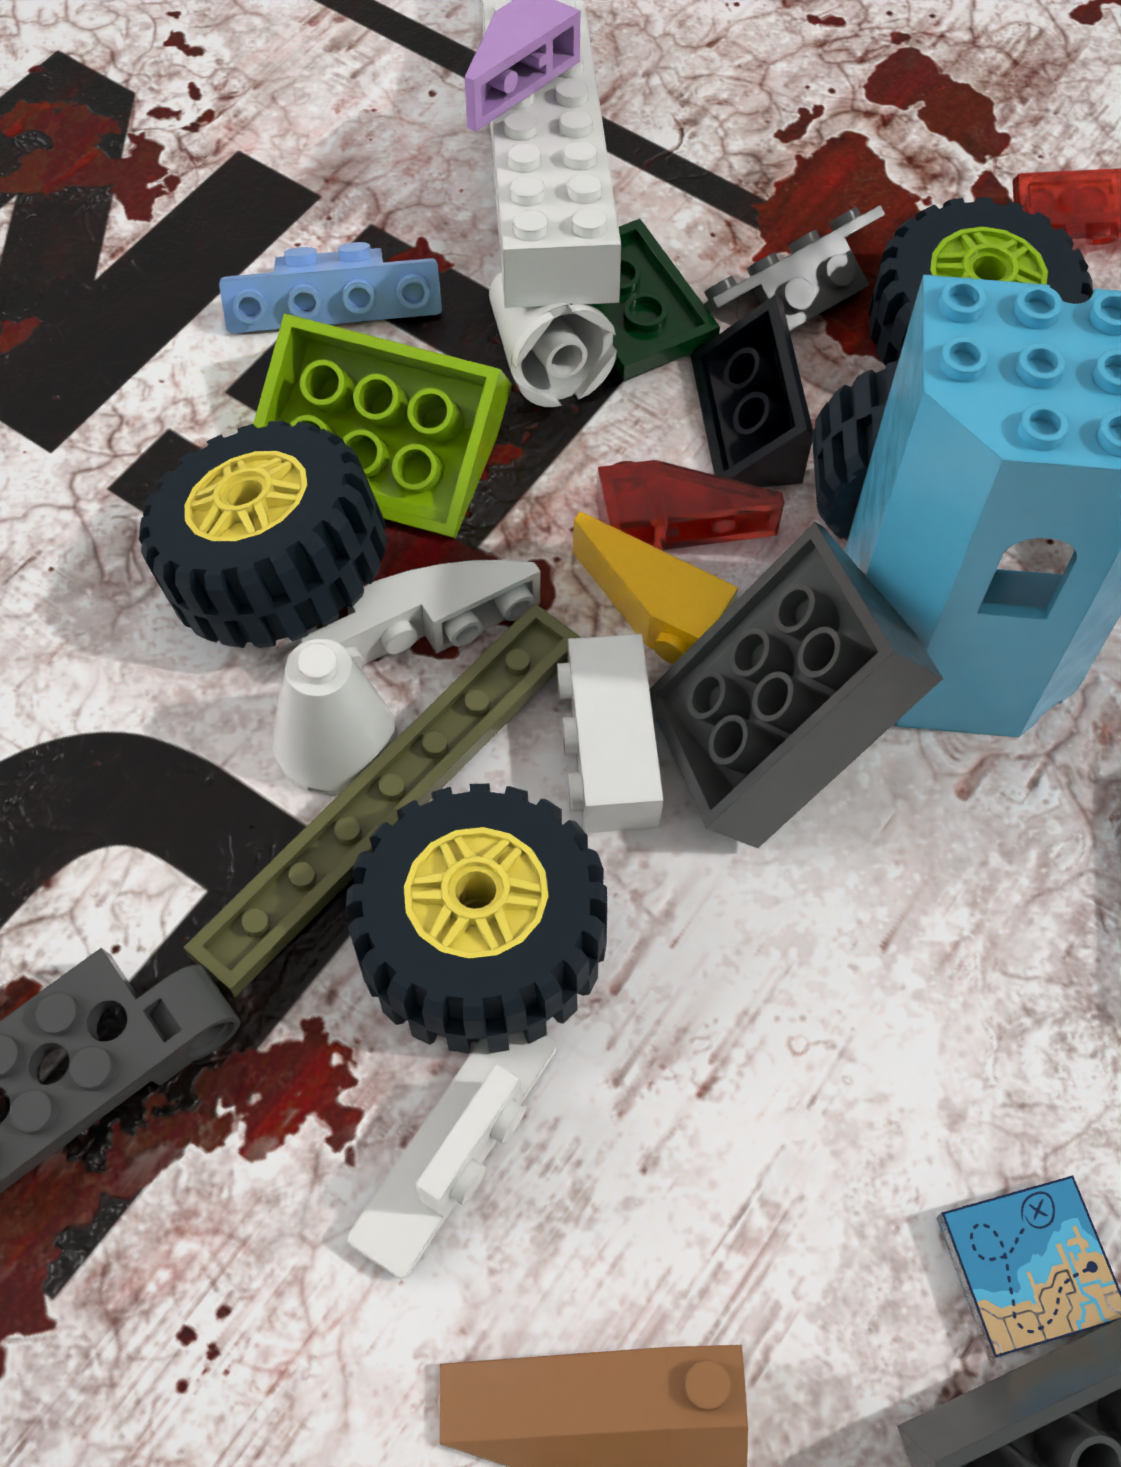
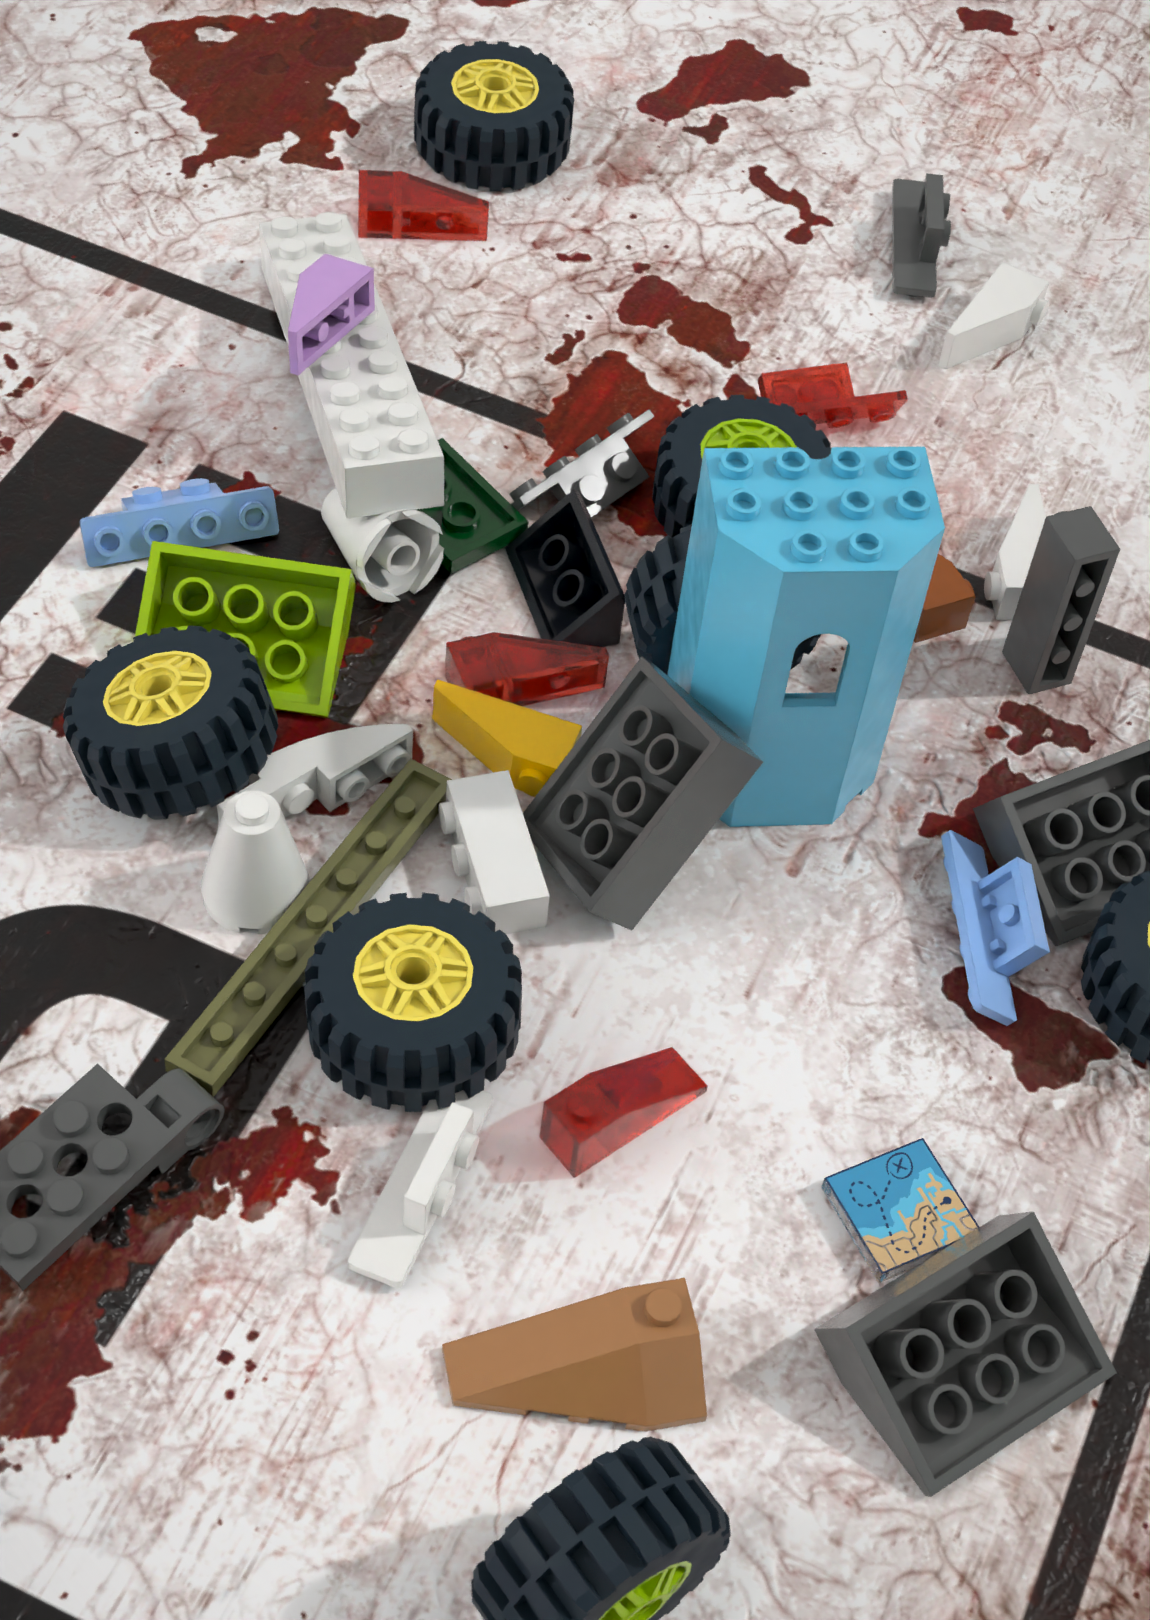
camera: 15 degrees left, 10 degrees down
none -> clear red slope [539,1047,708,1178]

